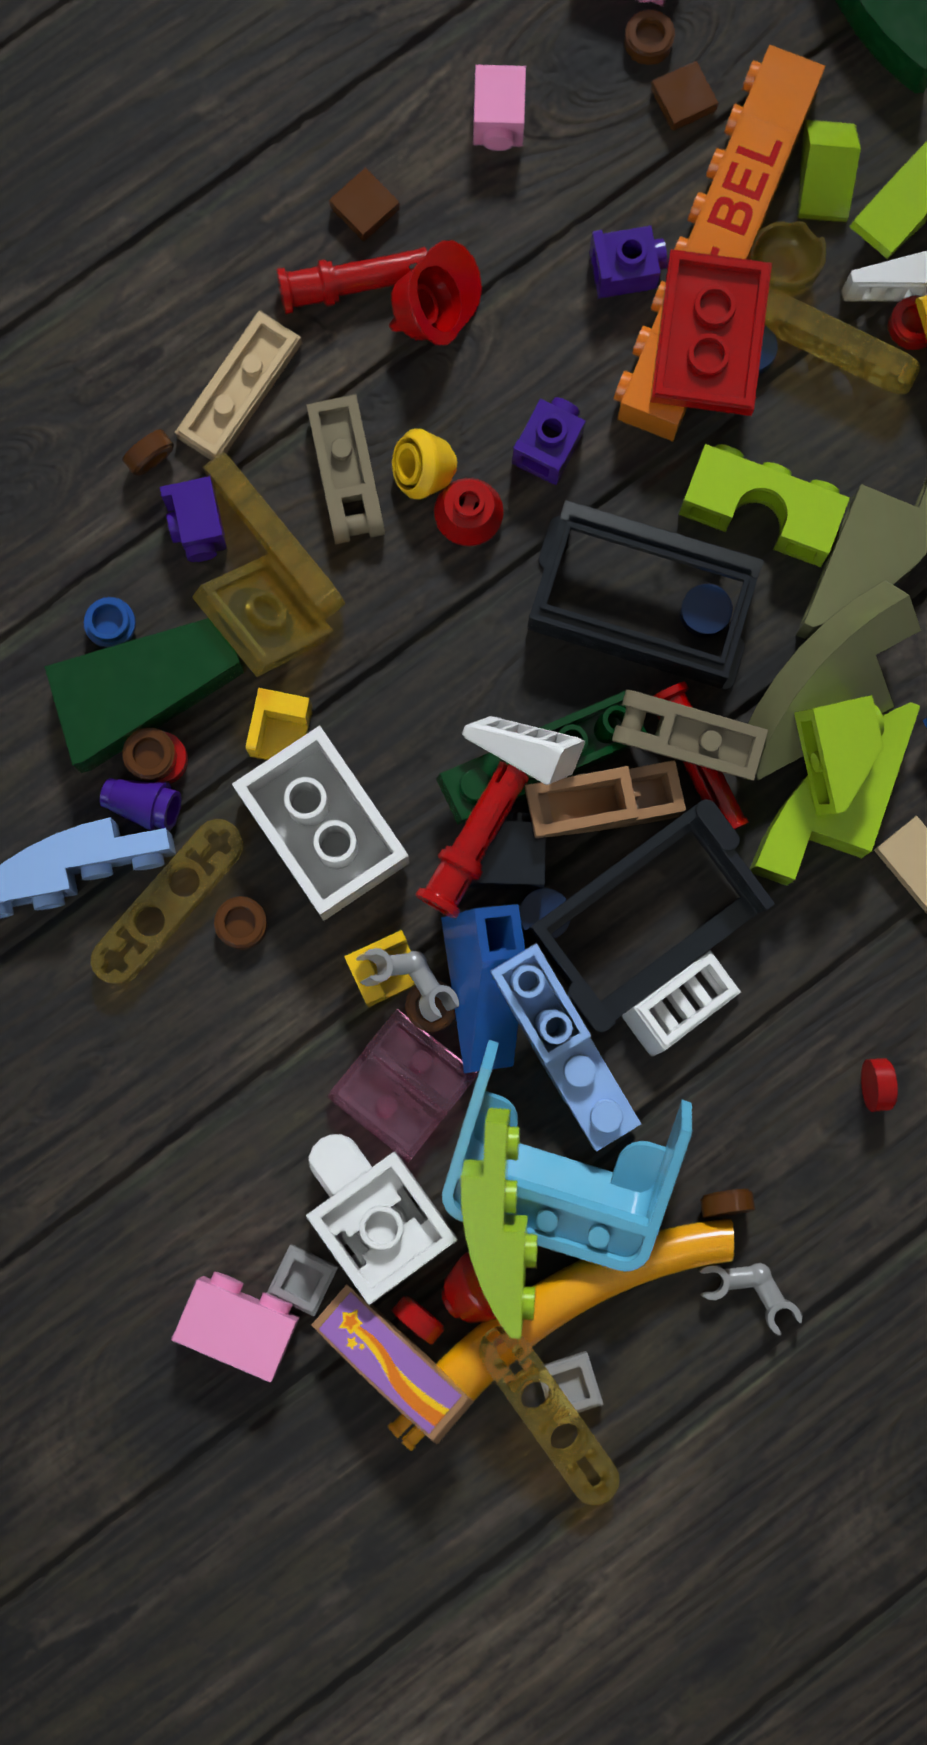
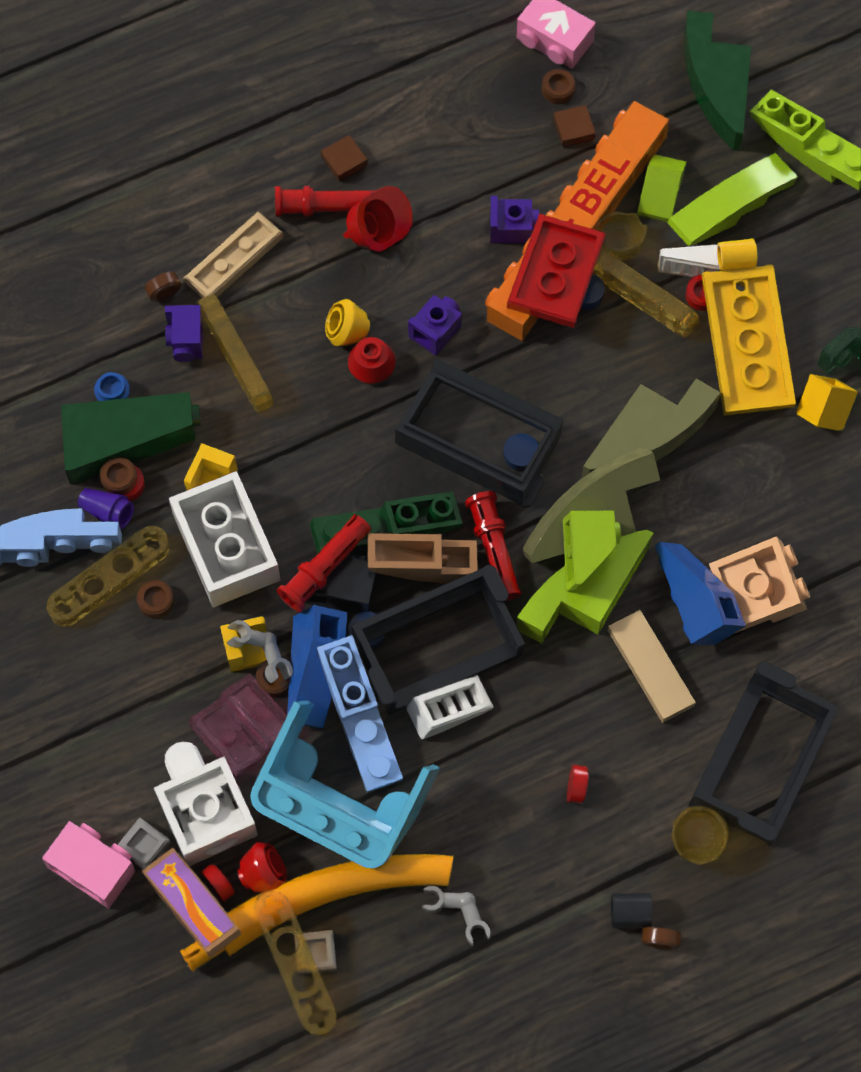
camera: 15 degrees right, 15 degrees down
clear yellow tile [192,553,333,677] -> none
dark tan plate [306,395,385,545] -> none
lime slope [461,1108,538,1339] -> none
white slope [462,716,585,785] -> none
bright pink brick [473,65,526,151] -> none
dark tan plate [612,690,768,781] -> none
lime arch [678,444,850,567] -> none
reddish brown tile [700,1189,755,1218] -> none

